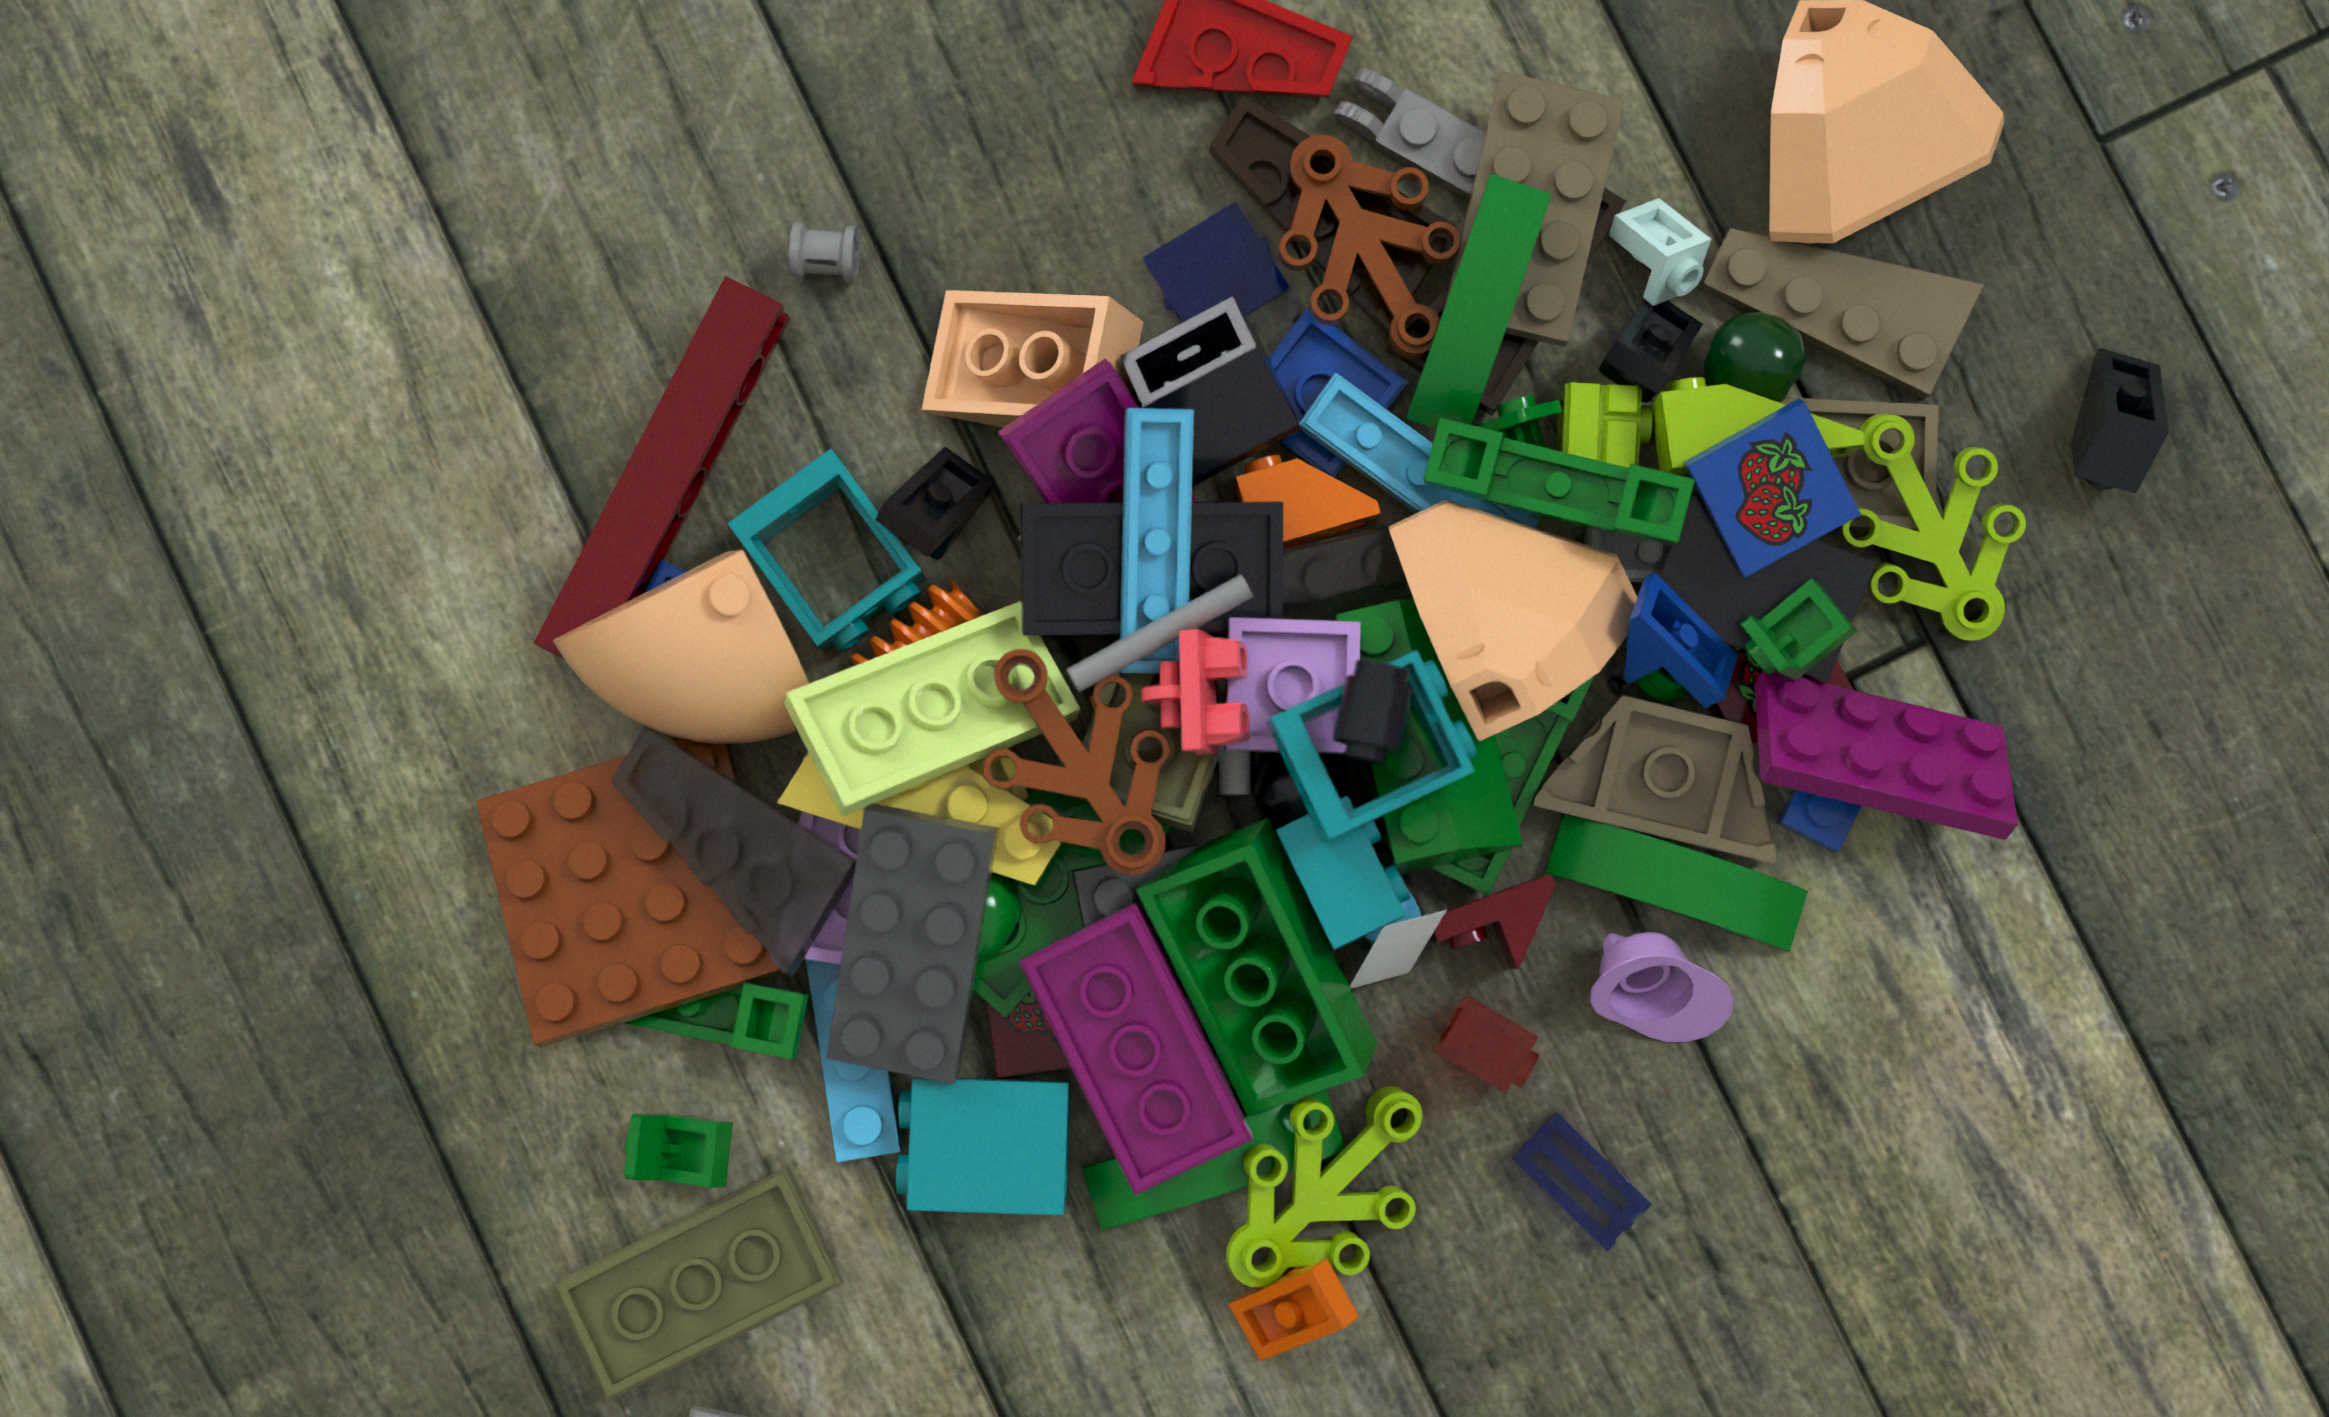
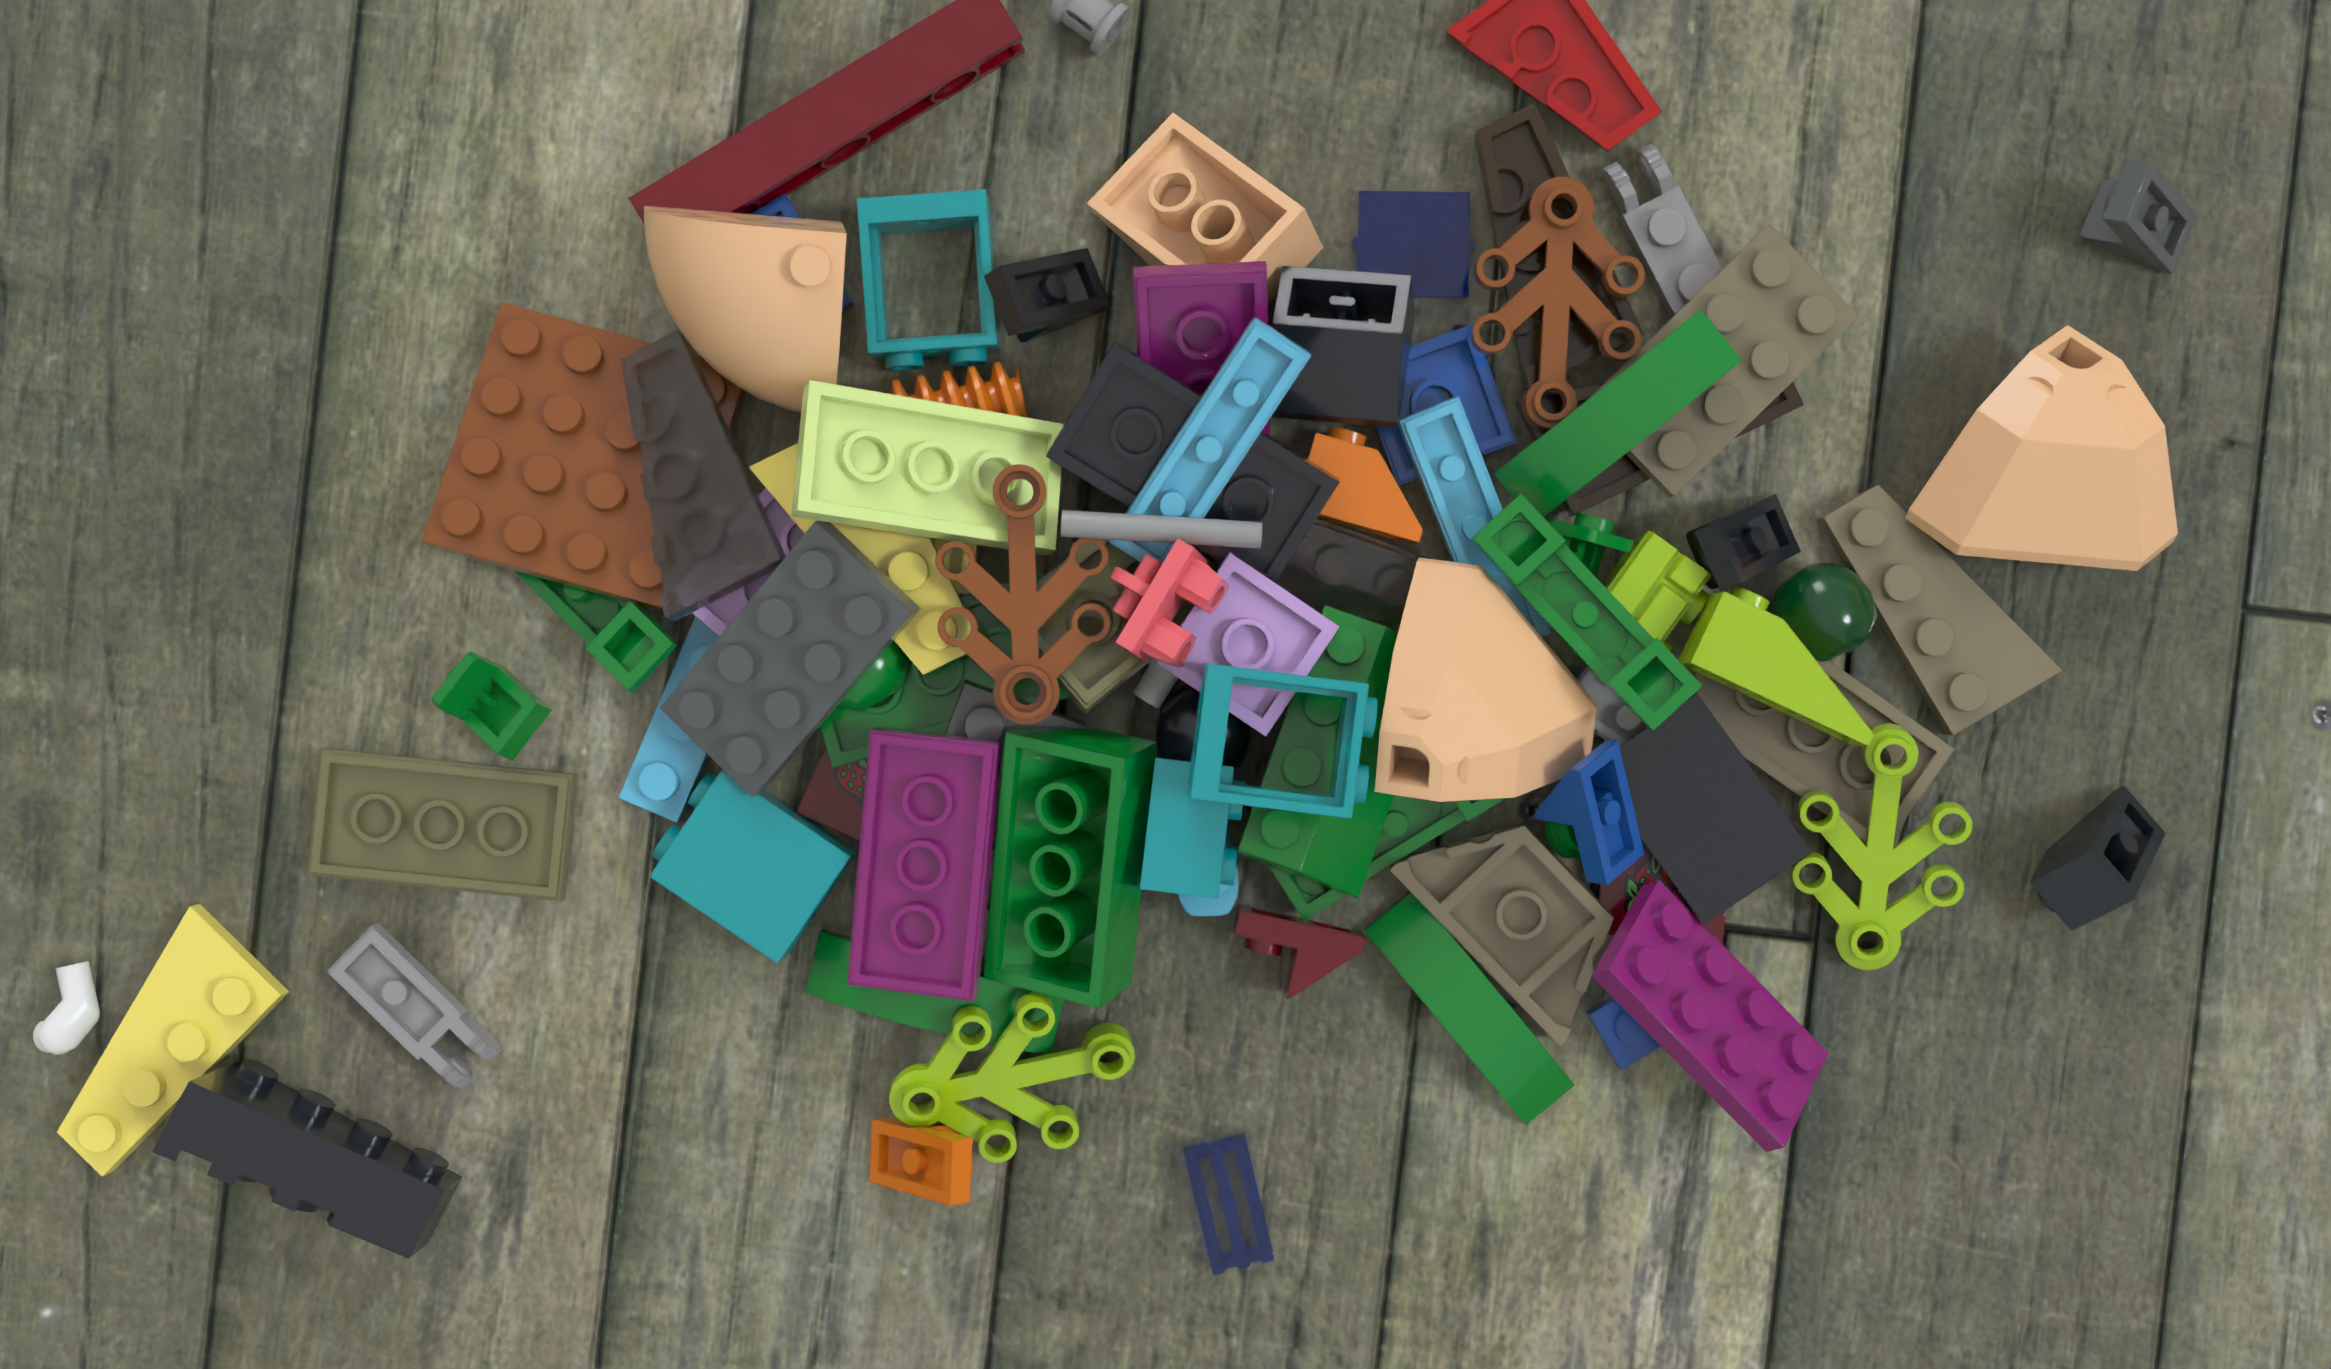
camera: 30 degrees right, 5 degrees up
black brick [1333,660,1413,764] -> none
white sticker [1350,910,1446,988] -> none
clear red brick [1432,996,1539,1094] -> none
lavender piece [1590,932,1734,1042] -> none
light aqua bracket [1609,198,1711,306] -> none
blue tile [1683,399,1861,578] -> none
green bracket [1741,578,1858,681] -> none

